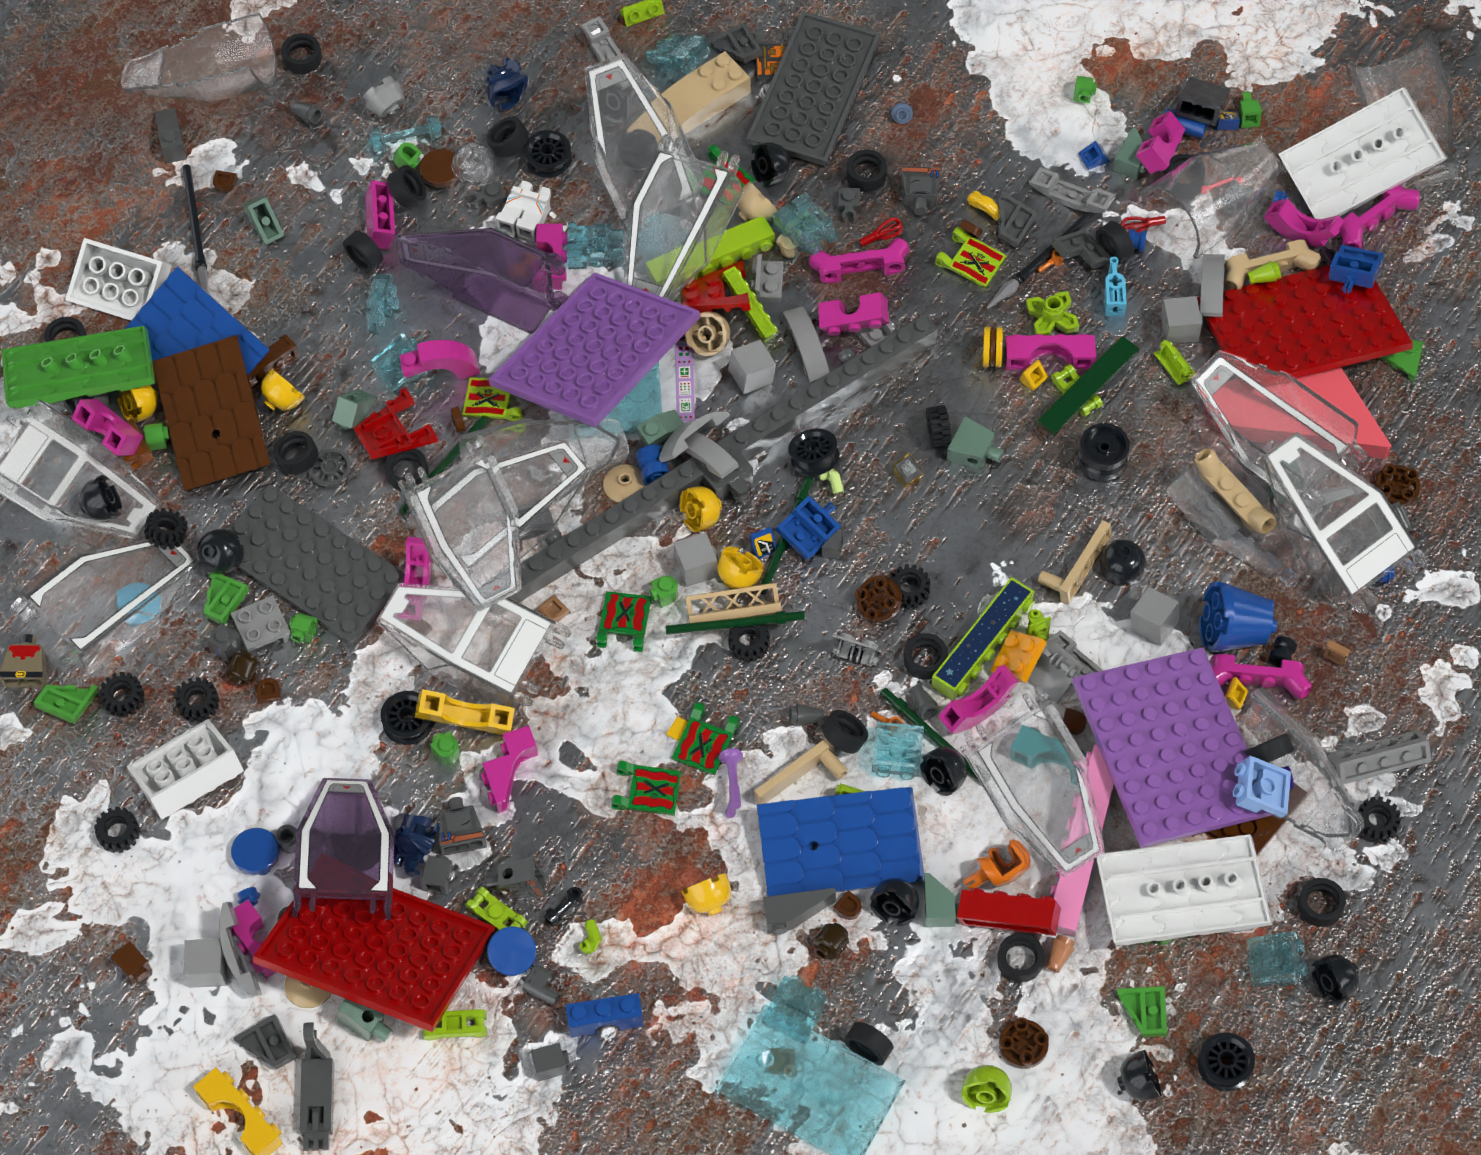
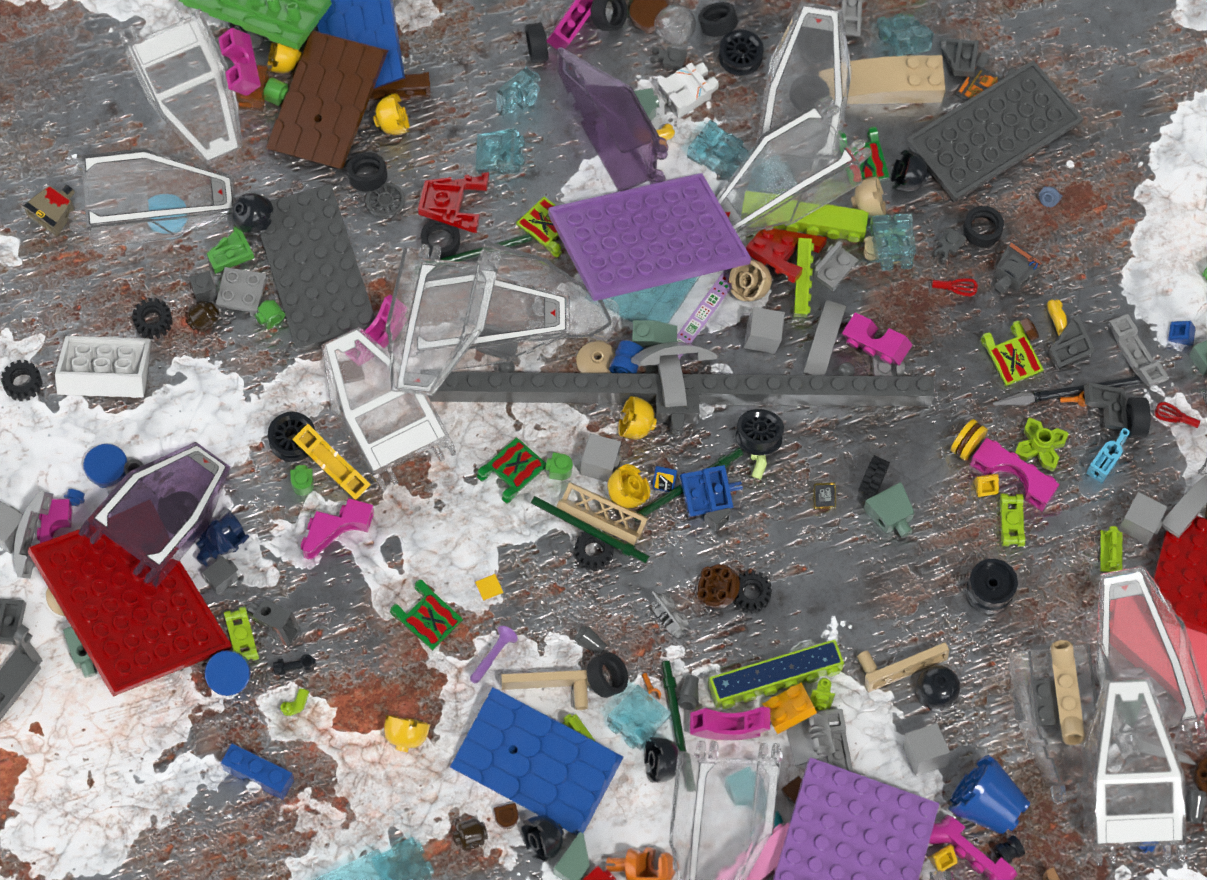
camera: 30 degrees right, 5 degrees up
bright green wing [34,685,99,724] -> none
black cylinder [79,475,122,522] -> none
black tyre [99,672,145,717] -> none
black tyre [144,508,188,550] -> none
reddish brown tile [256,678,281,704] -> none
sand green slope [332,389,377,430] -> none
dark pink arch [400,340,480,380] -> none
lime plate [423,1009,487,1041] -> none
dark grey torso [439,797,487,856] -> none
reddish brown tile [450,406,466,433] -> none
dark grey piece [522,964,561,1006] -> none
dark grey brick [531,1043,570,1082] -> none
dark pink arch [535,224,568,290] -> none
medium nougat tile [537,595,569,626] -> none
flag [672,702,739,776] -> none
dark grey slope [763,888,836,935] -> none
dark pink plate [809,238,910,283] -> none
black tyre [904,633,948,680] -> none
dark green tile [1037,336,1139,437] -> none
blue wheel [1129,229,1147,252] -> none

